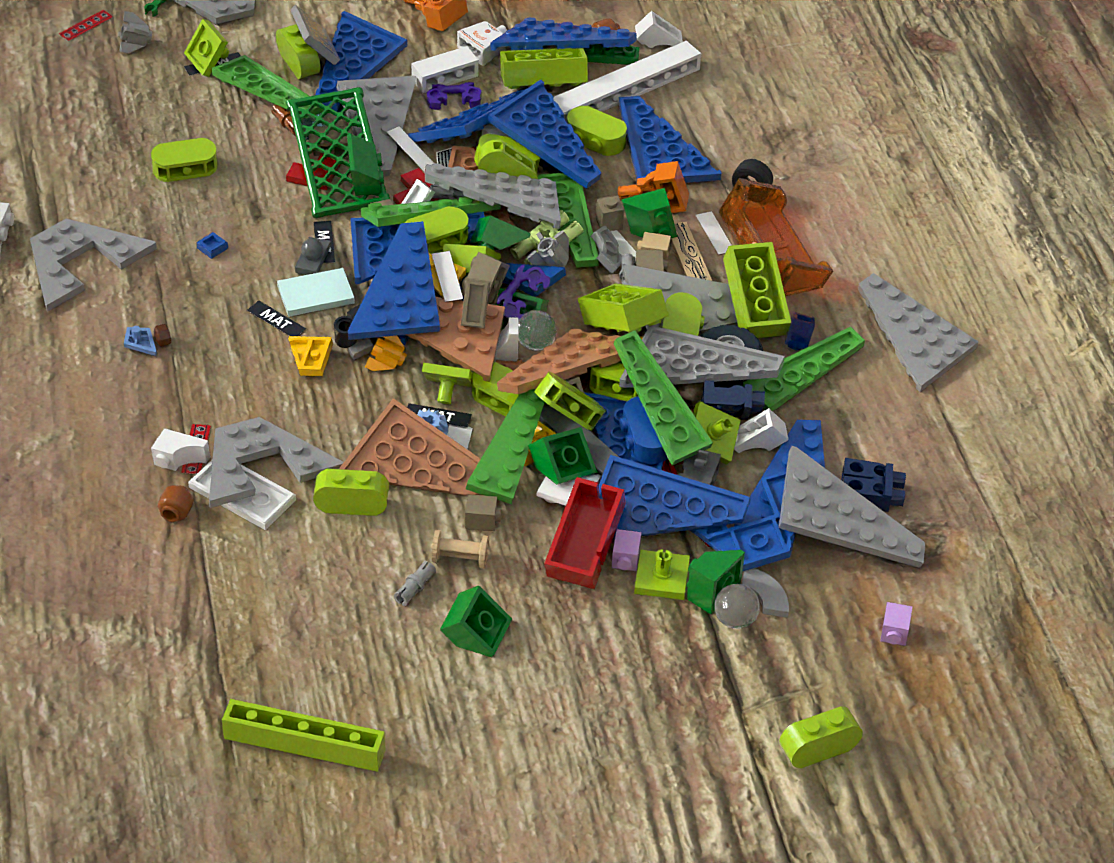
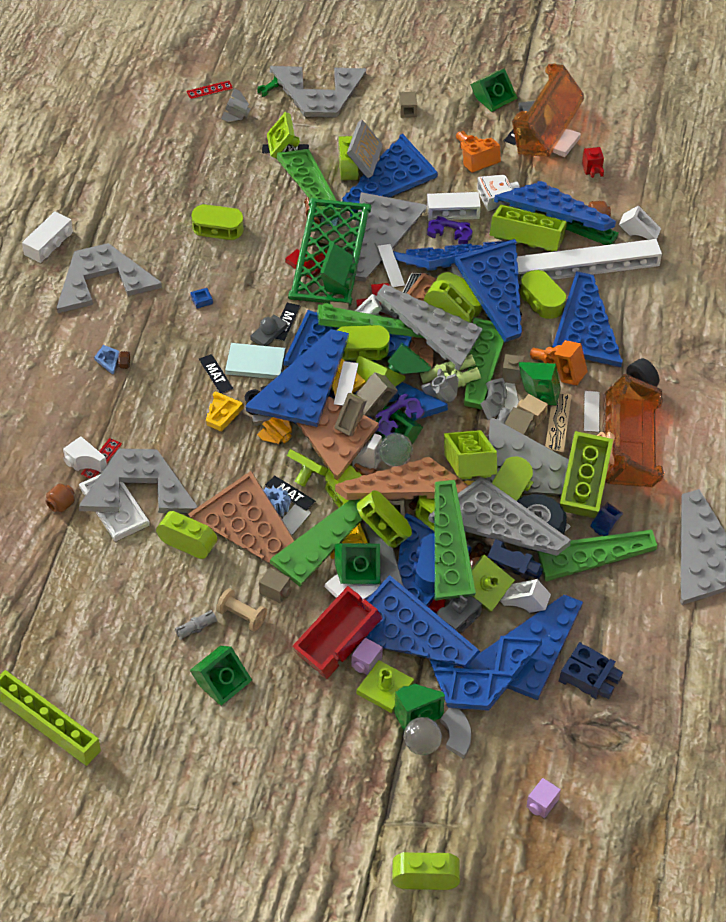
camera: 25 degrees right, 5 degrees up
light grey wing [778,446,925,568] -> none

